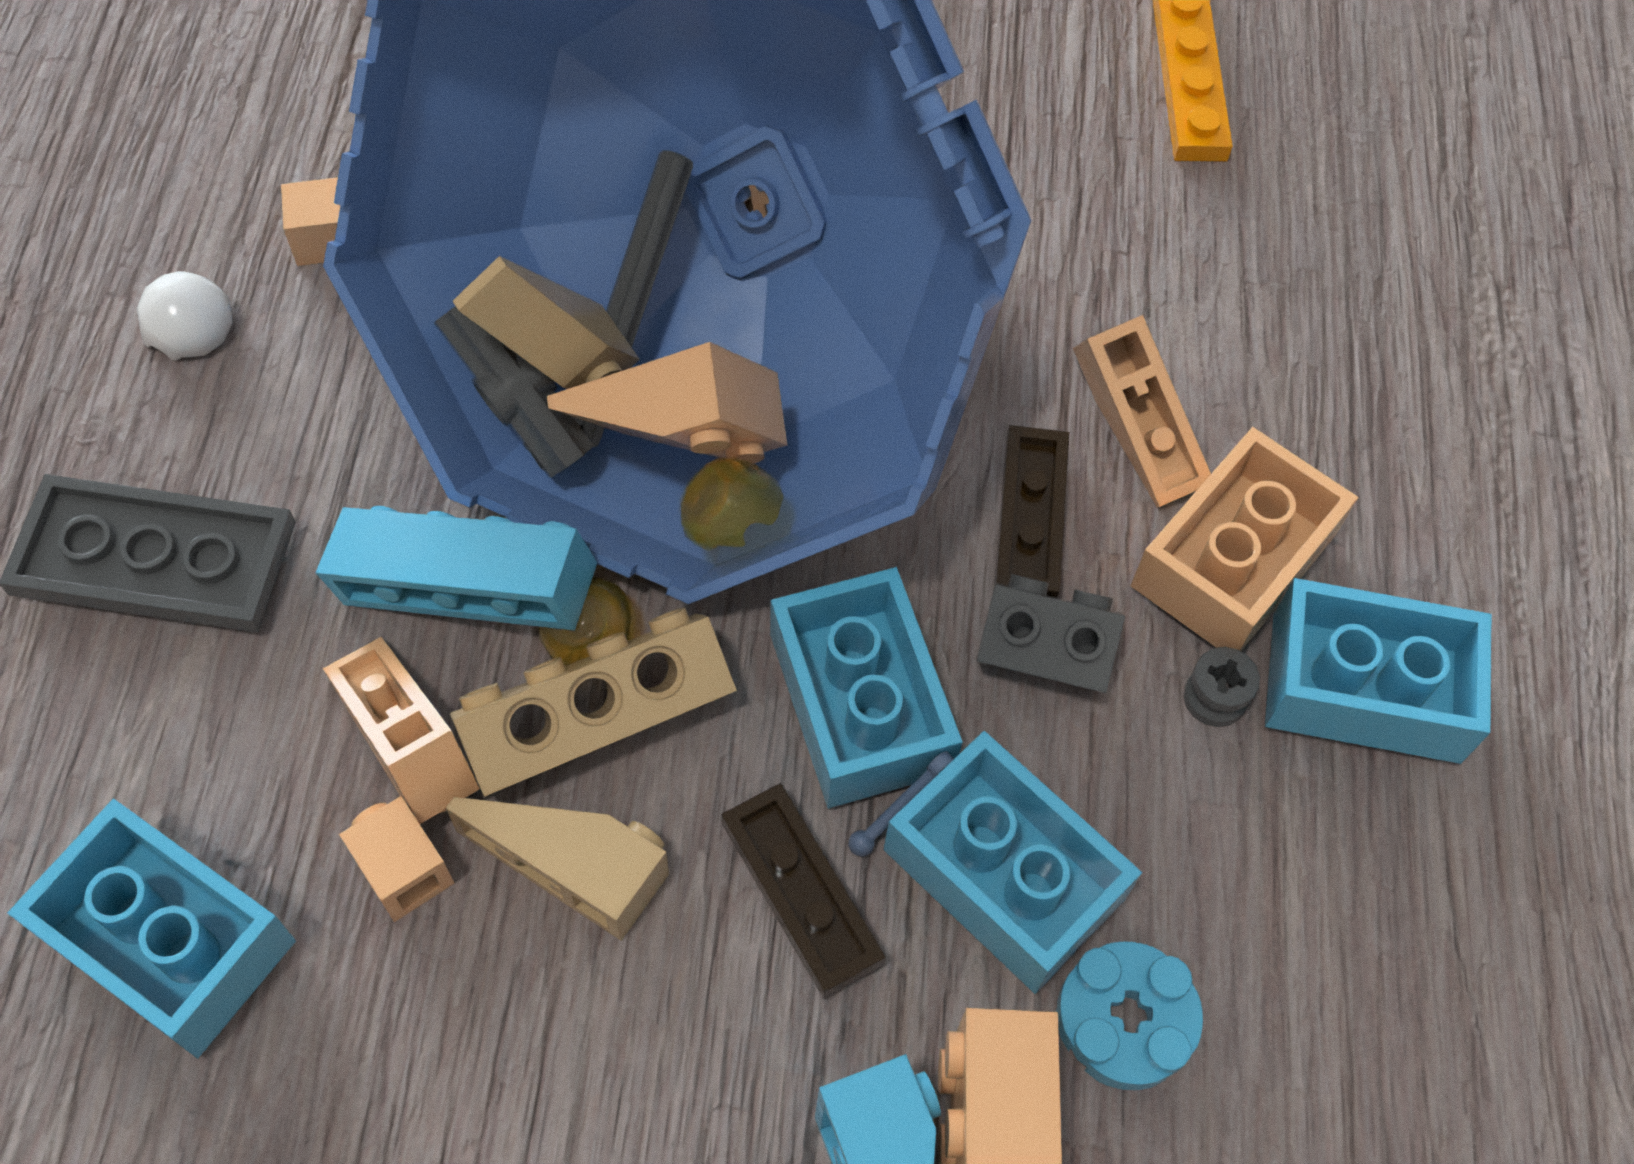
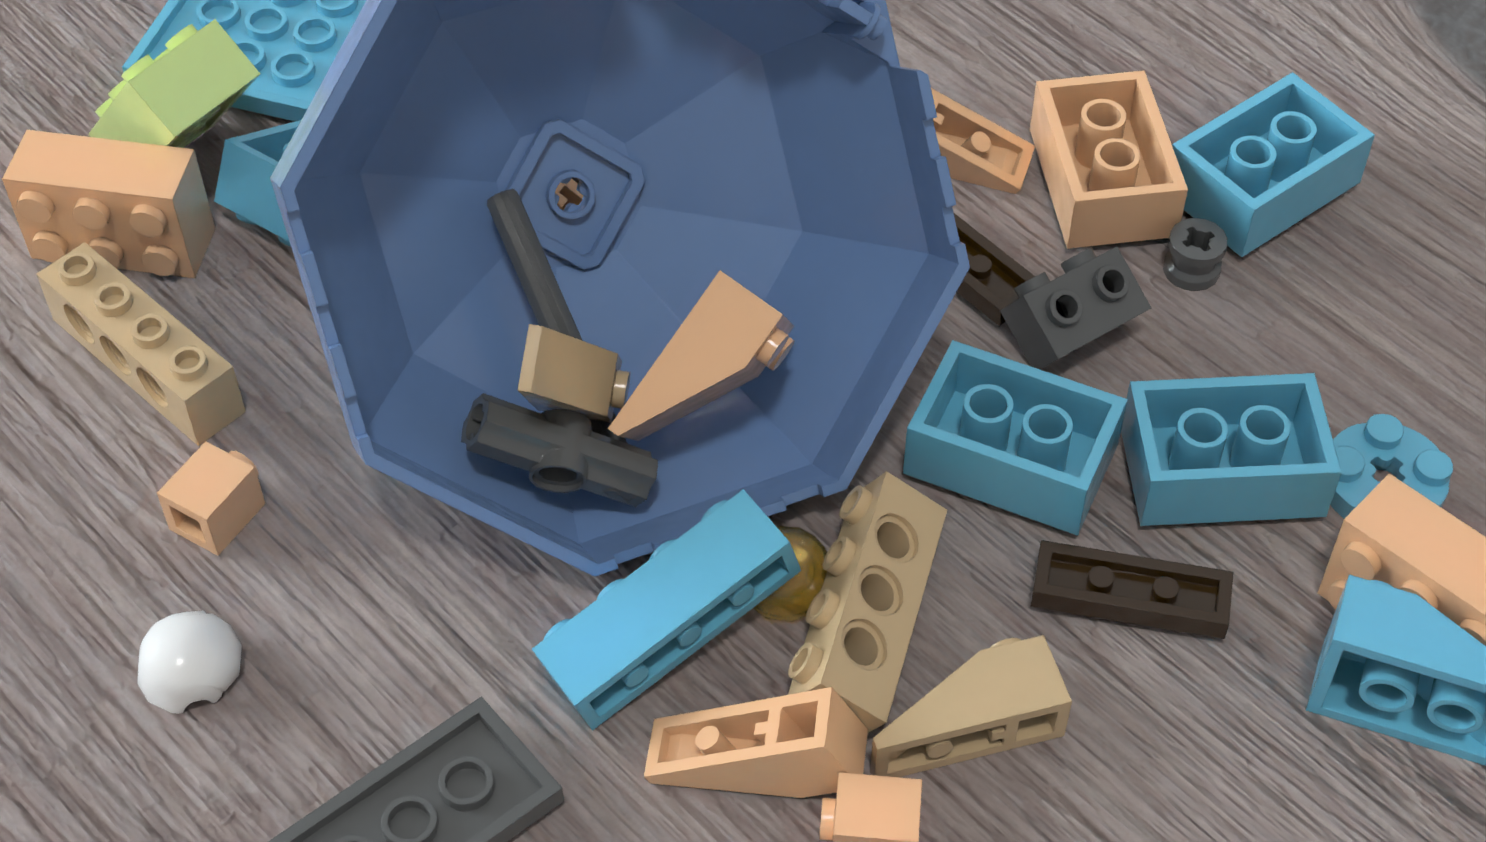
camera: 45 degrees left, 10 degrees down
clear yellow hair [679,457,784,551] -> none
sand blue hinge [848,751,954,857] -> none

